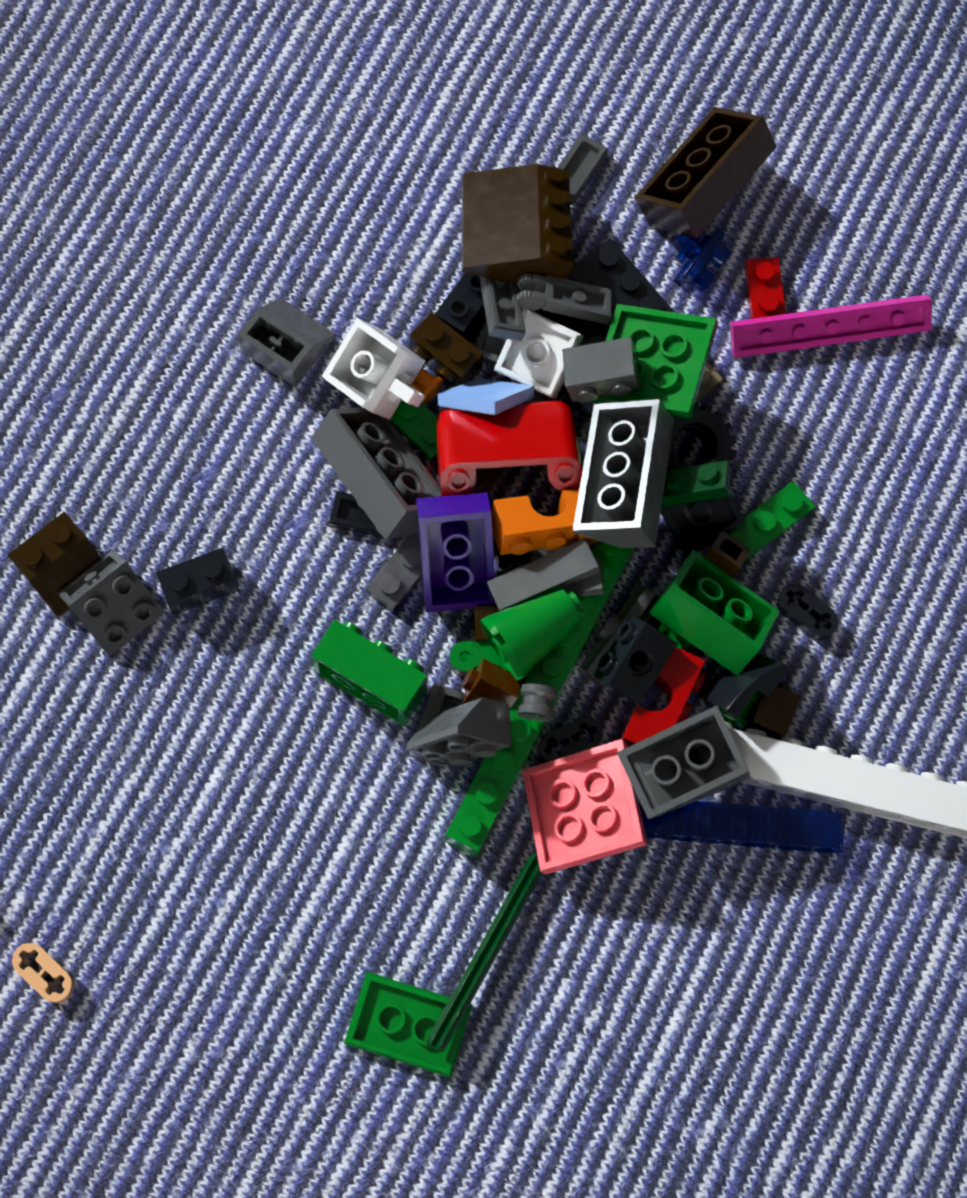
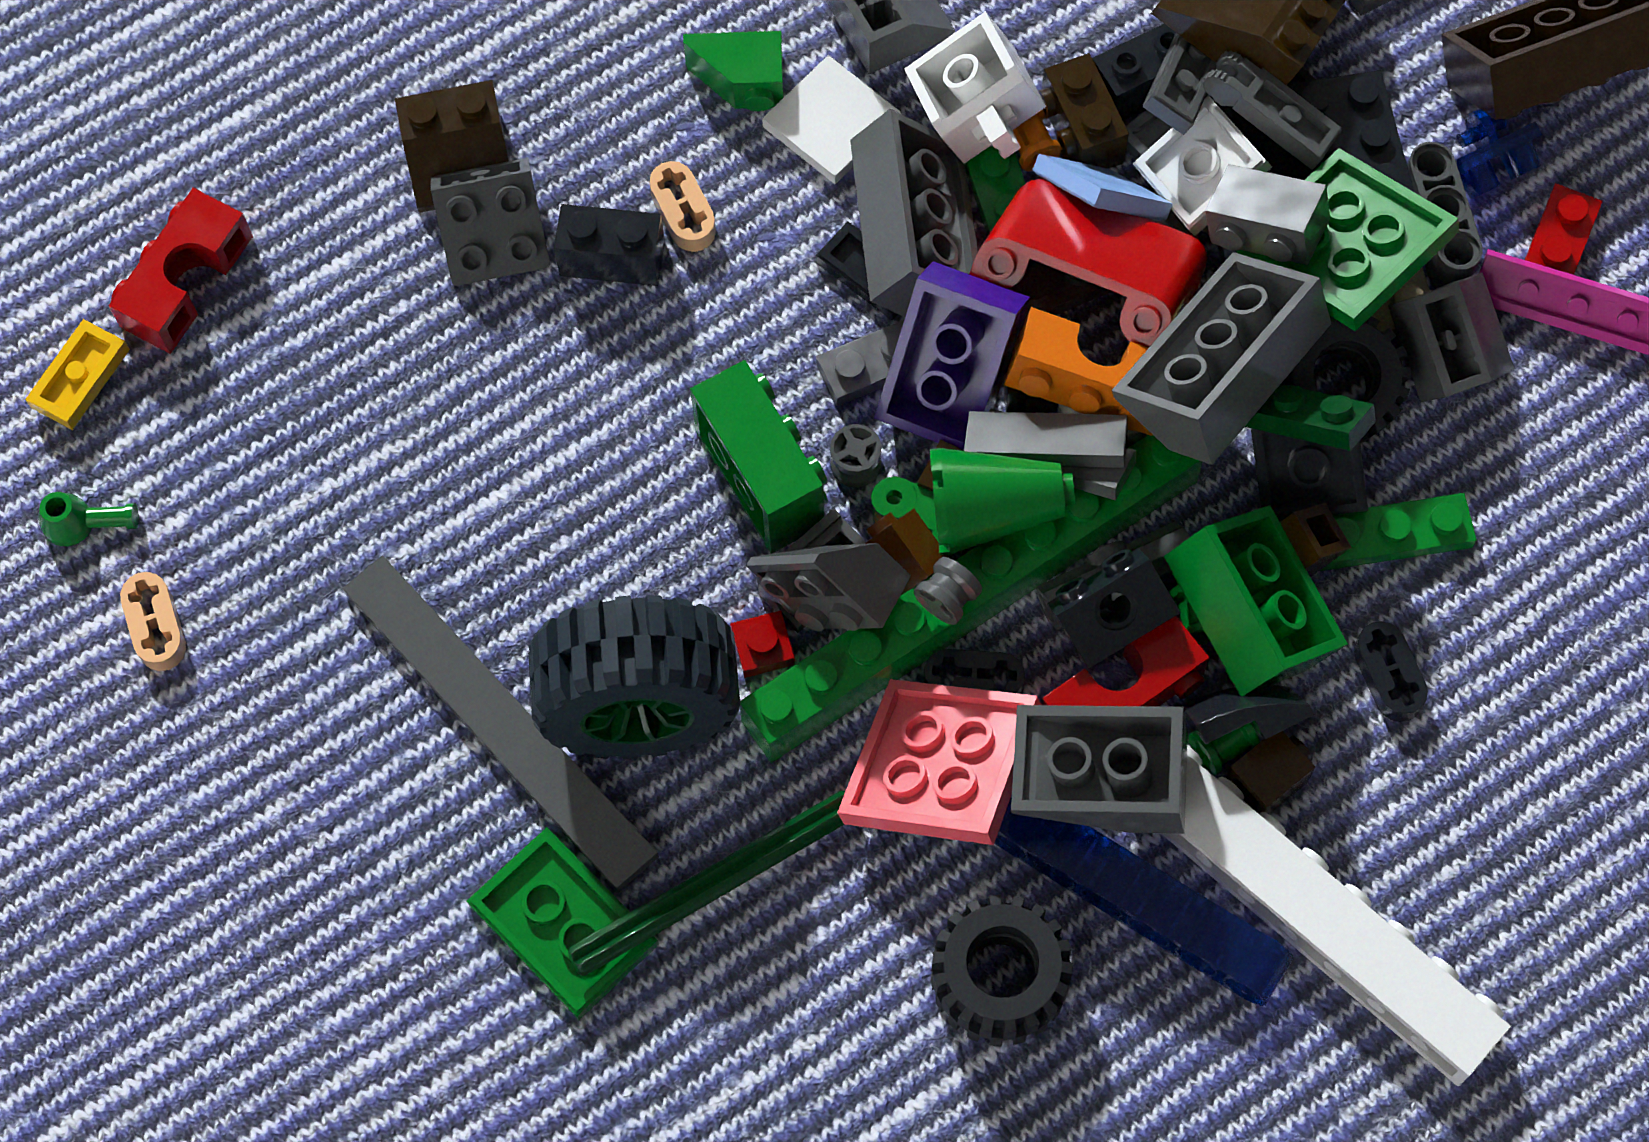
camera: 35 degrees right, 5 degrees down
none -> dark grey tile [342,555,659,893]
none -> black wheel [528,595,740,759]
none -> light nougat beam [649,161,716,252]
none -> green slope [683,31,784,112]
none -> red plate [730,610,795,678]
none -> white tile [762,55,901,184]
none -> dark grey wheel [830,424,882,488]
none -> black tyre [931,895,1073,1046]
none -> dark grey slope [1388,273,1515,402]
none -> dark grey beam [1407,142,1483,288]

